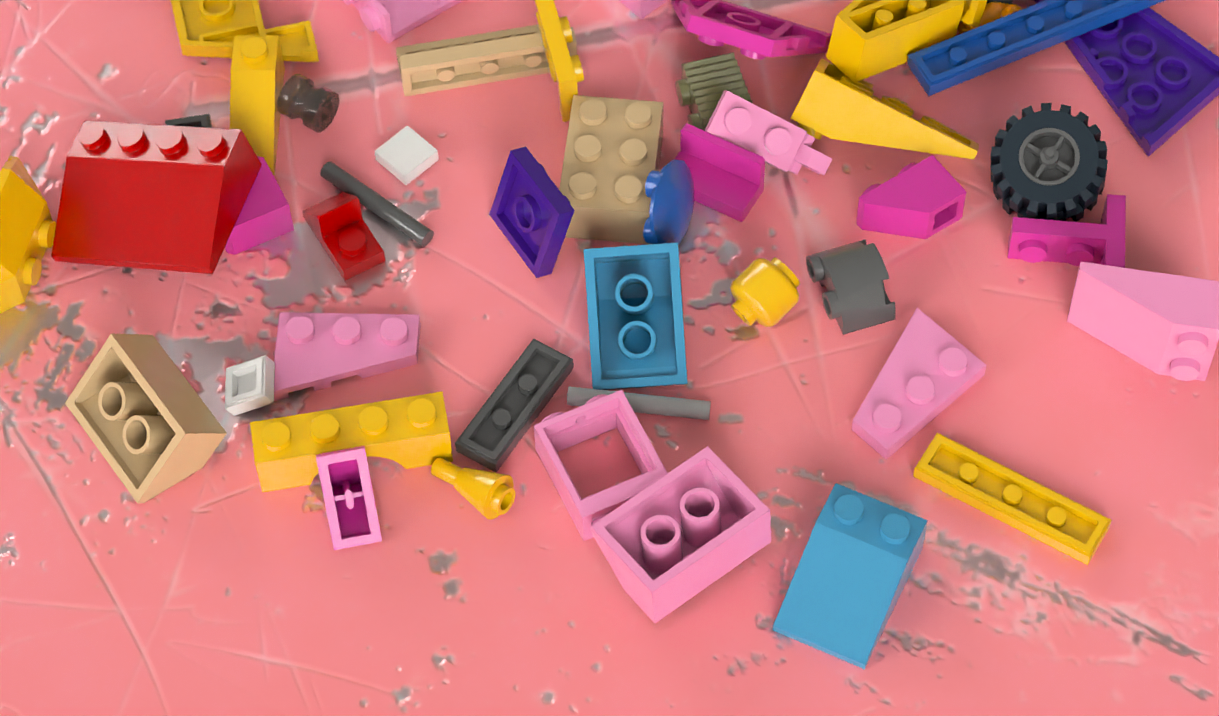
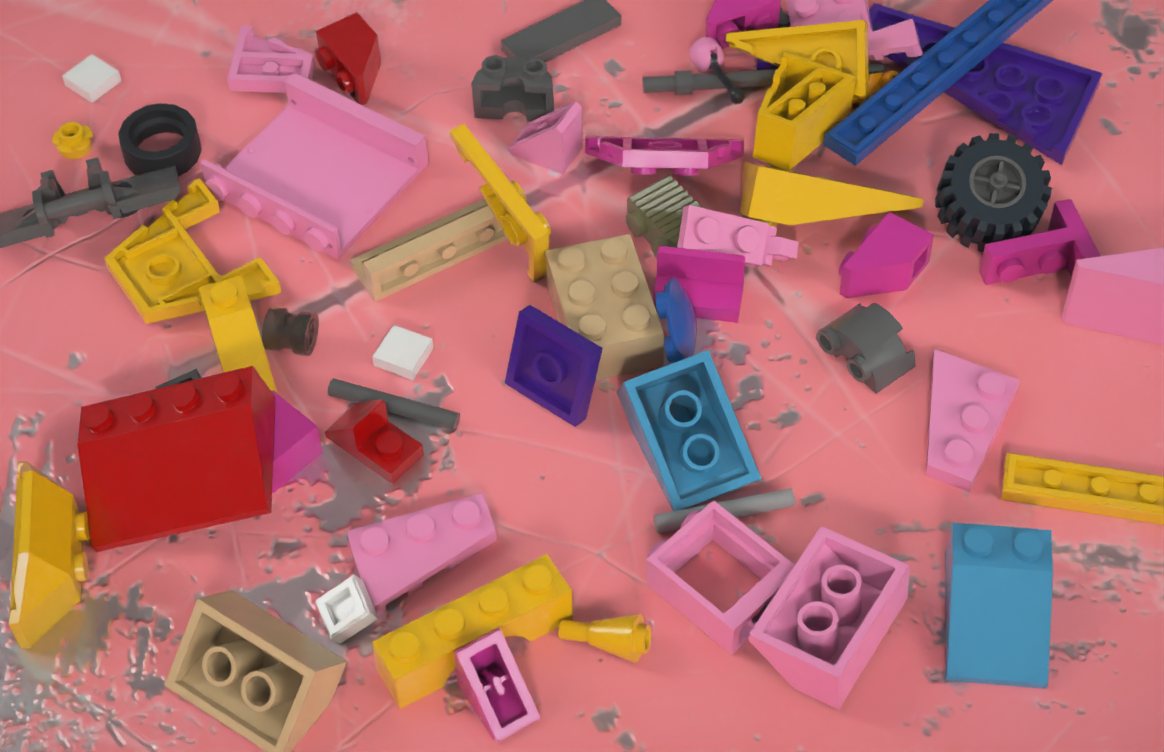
camera: 20 degrees left, 5 degrees down
dark grey tile [455,339,574,473] -> none
yellow head [730,257,800,327] -> none

